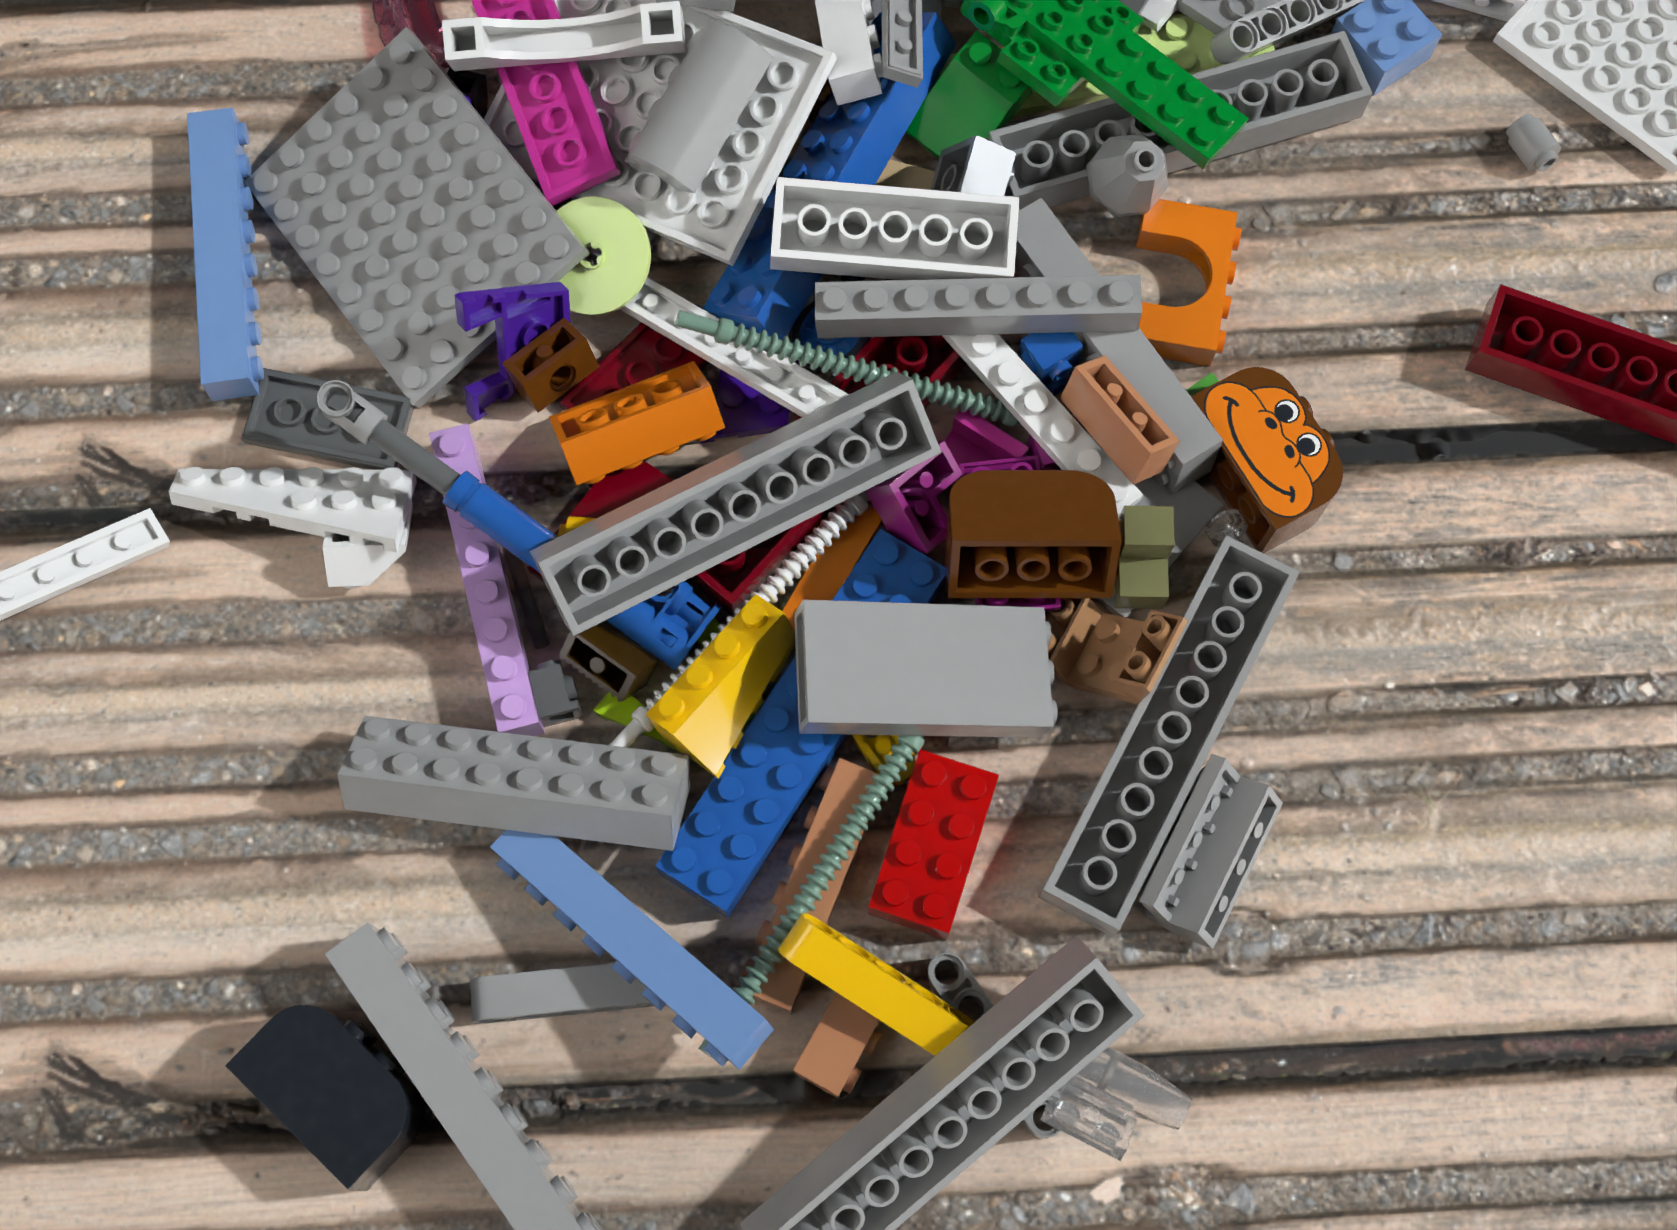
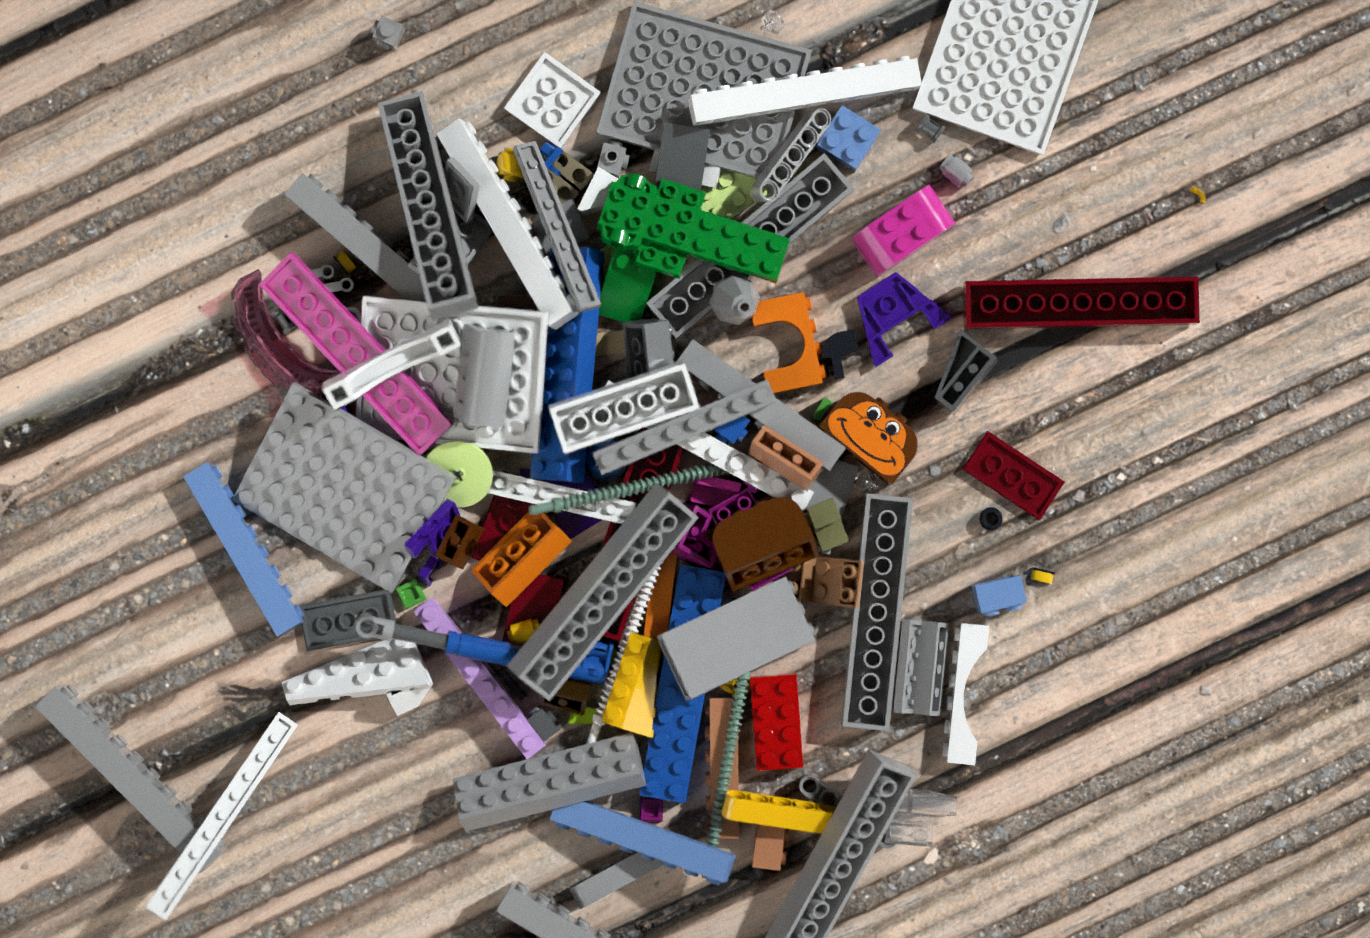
camera: 25 degrees left, 15 degrees up
none -> bright green tile [395,578,427,609]
none -> magenta tile [639,797,663,822]
none -> black brick [821,329,859,381]
none -> dark pink brick [851,185,956,278]
none -> dark purple wing [856,272,952,367]
none -> dark grey bush [915,114,945,143]
none -> dark grey wedge [935,329,998,416]
none -> white arch [942,622,989,765]
none -> dark red tile [962,431,1065,521]
none -> medium blue brick [971,575,1027,616]
none -> black plate [979,507,1003,530]
none -> yellow piece [1030,567,1055,584]

